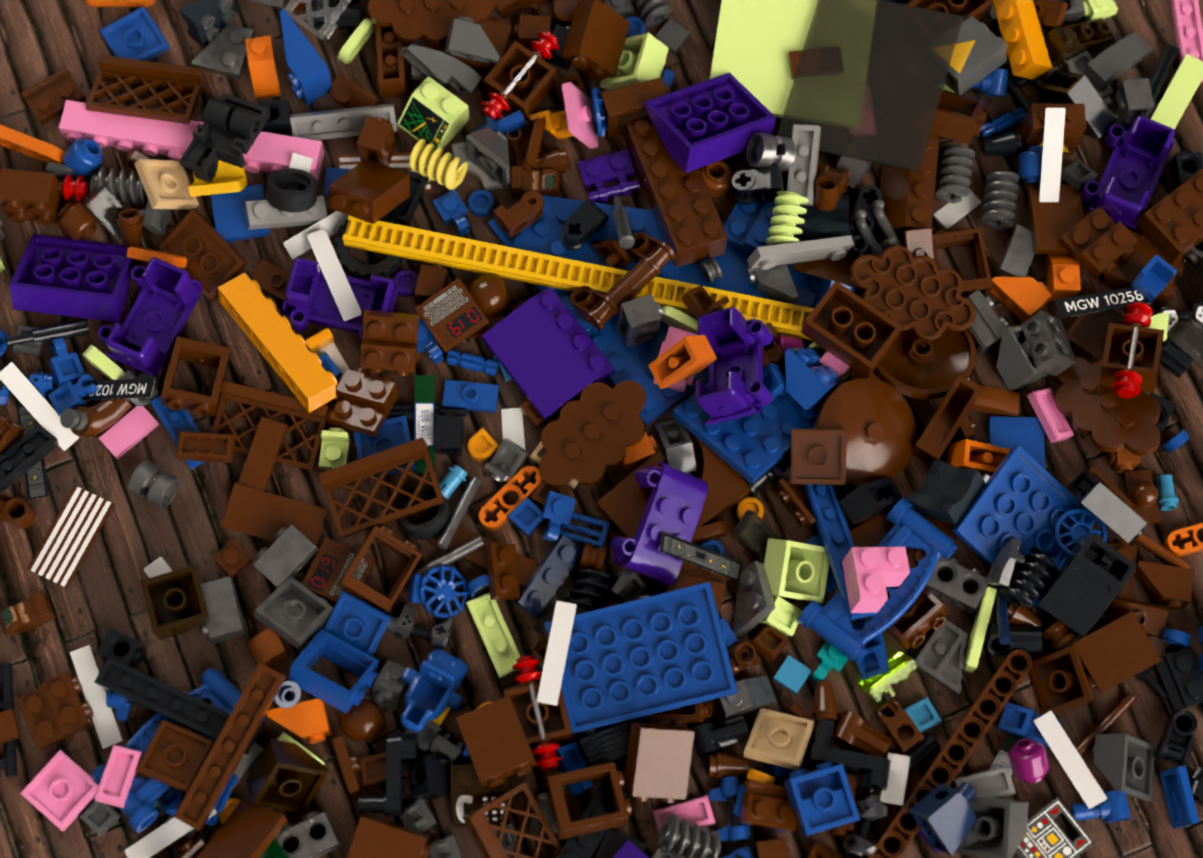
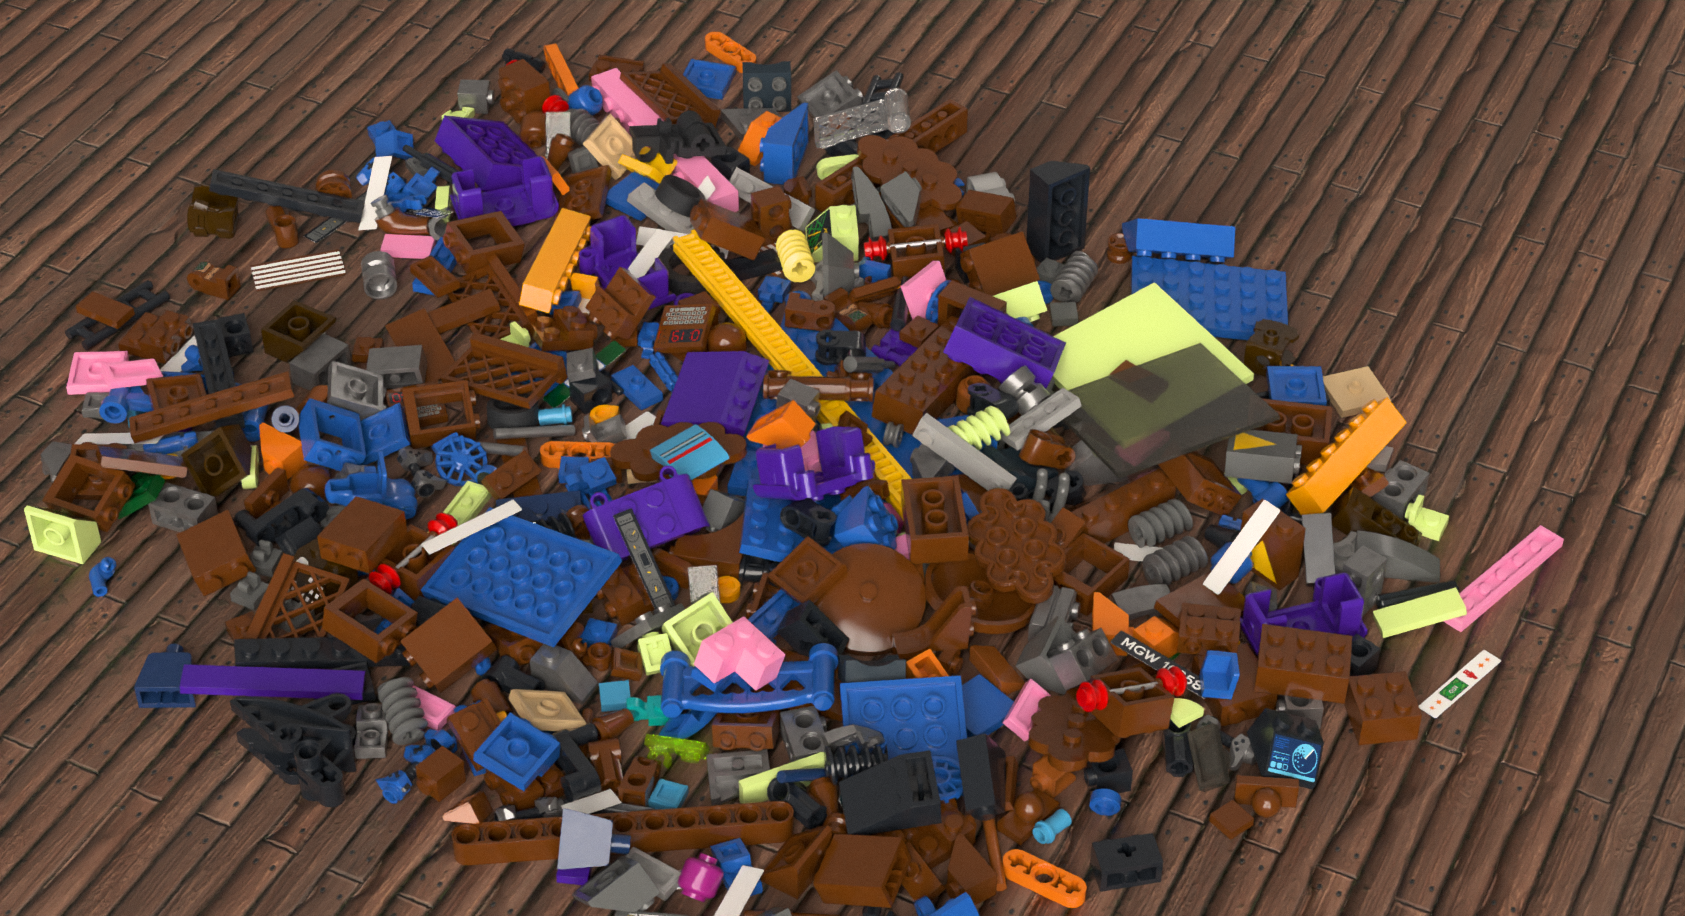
camera: 50 degrees right, 30 degrees down
none -> flat silver bracket [567,348,599,382]
none -> dark azure slope [650,424,729,480]
none -> black piece [780,498,836,546]
none -> black axle [890,276,909,331]
none -> reddish brown bracket [899,315,939,348]

